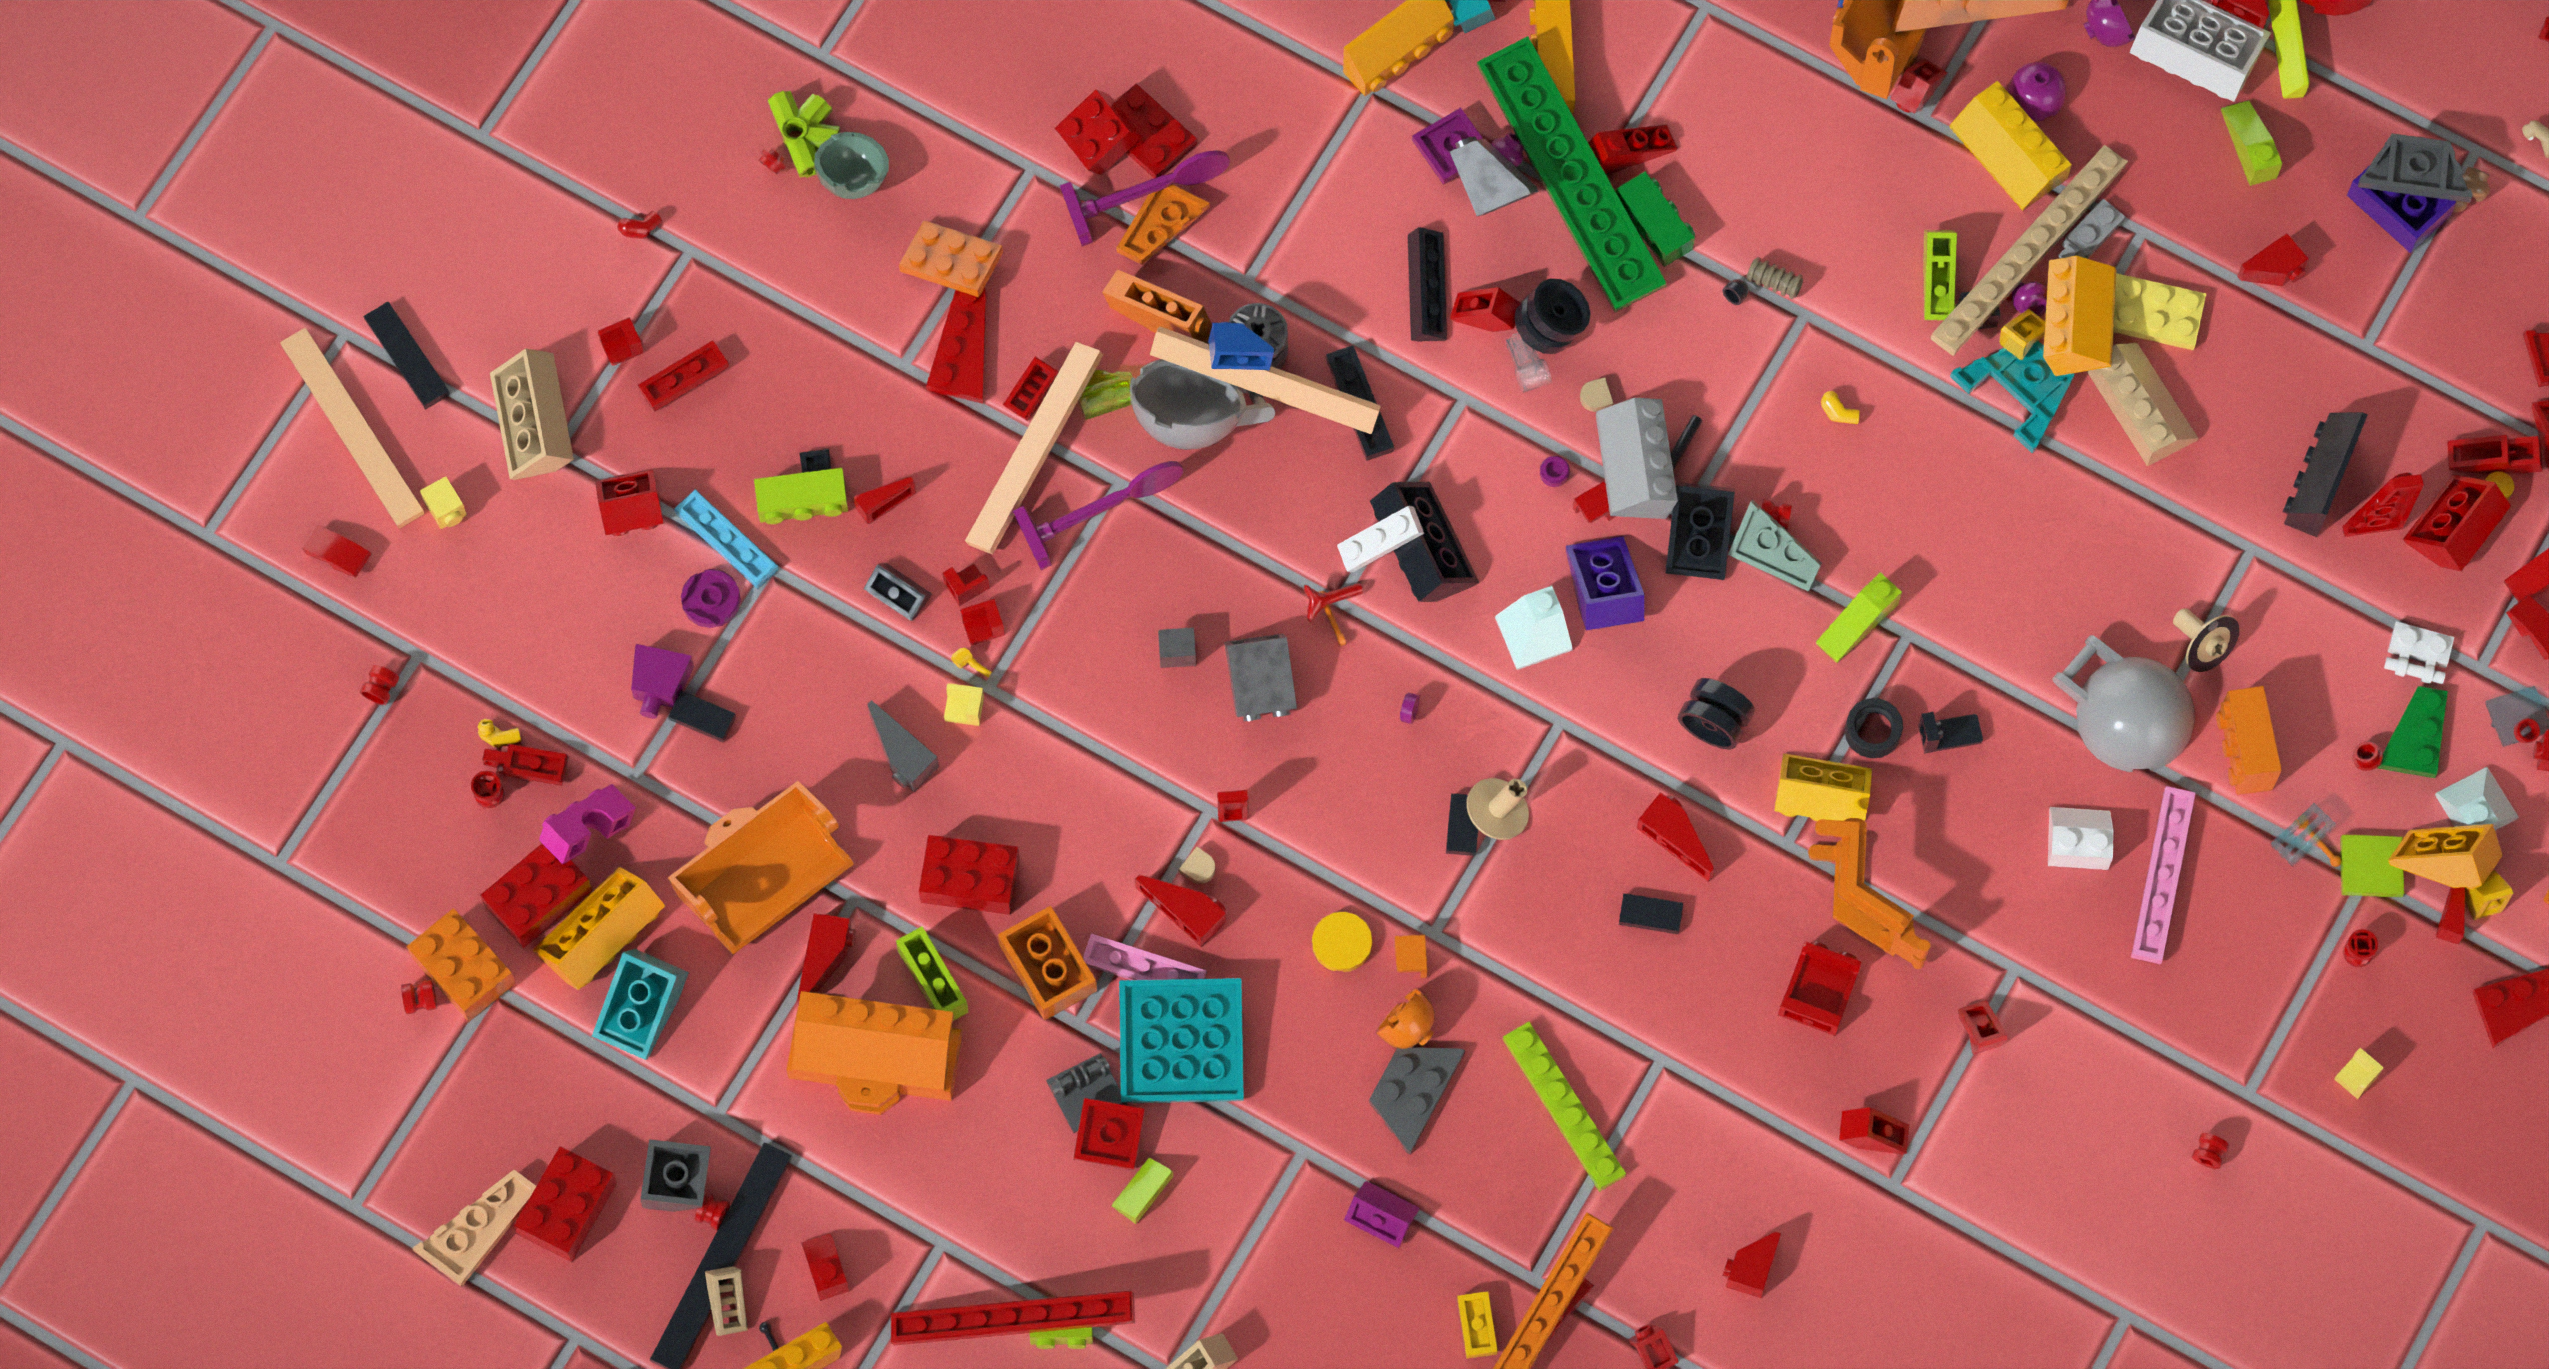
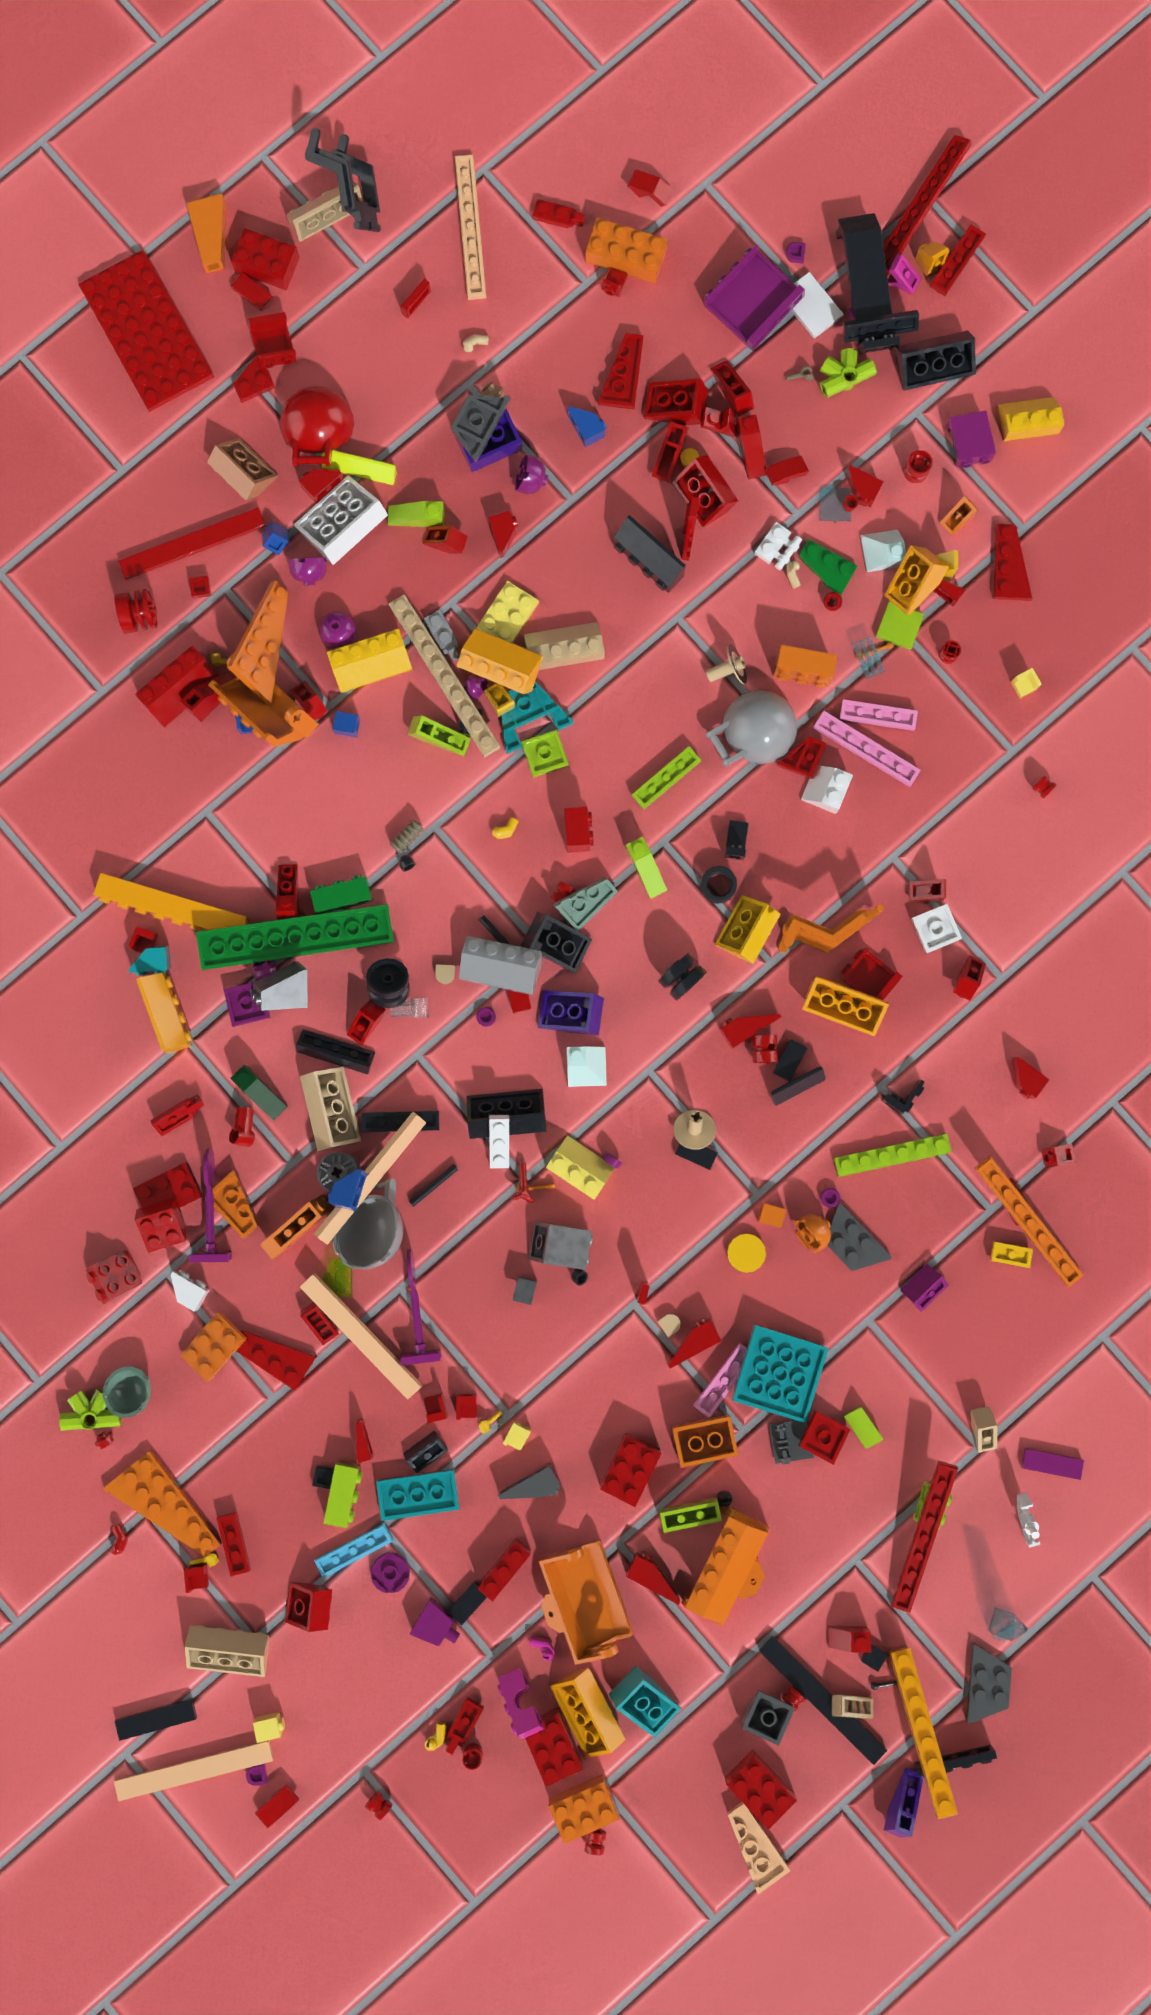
camera: 70 degrees left, 15 degrees up
none -> red bracket [86,1250,142,1304]
none -> orange wing [102,1450,222,1557]
none -> red hinge [150,1094,204,1136]
none -> white slope [171,1270,209,1311]
none -> yellow hand [190,1553,219,1568]
none -> red piece [229,1107,255,1147]
none -> dark green slope [230,1065,287,1120]
none -> magenta tile [246,1763,268,1786]
none -> tan slope [300,1067,361,1151]
none -> blue panel [332,711,360,738]
none -> teal plate [376,1469,460,1521]
none -> black bar [409,1164,458,1207]
none -> red slope [422,526,468,554]
none -> red brick [477,1538,531,1602]
none -> magenta cylinder [515,454,548,494]
none -> lime tile [521,729,569,778]
none -> dark pink arm [529,1636,555,1661]
none -> light yellow slope [546,1135,615,1200]
none -> red brick [564,806,594,853]
none -> blue slope [567,407,606,447]
none -> black hinge [571,1269,588,1286]
none -> lime plate [631,746,701,810]
none -> black hinge [716,1490,732,1507]
none -> red wheel [752,1035,778,1063]
none -> black slope [769,1066,826,1106]
none -> red wing [778,736,826,779]
none -> tan arm [786,560,801,589]
none -> light orange slope [802,976,889,1037]
none -> magenta tile [820,1188,840,1208]
none -> bright pink plate [839,699,918,731]
none -> black tile [860,1643,888,1672]
none -> black bracket [881,1080,925,1114]
none -> white plate [911,904,962,954]

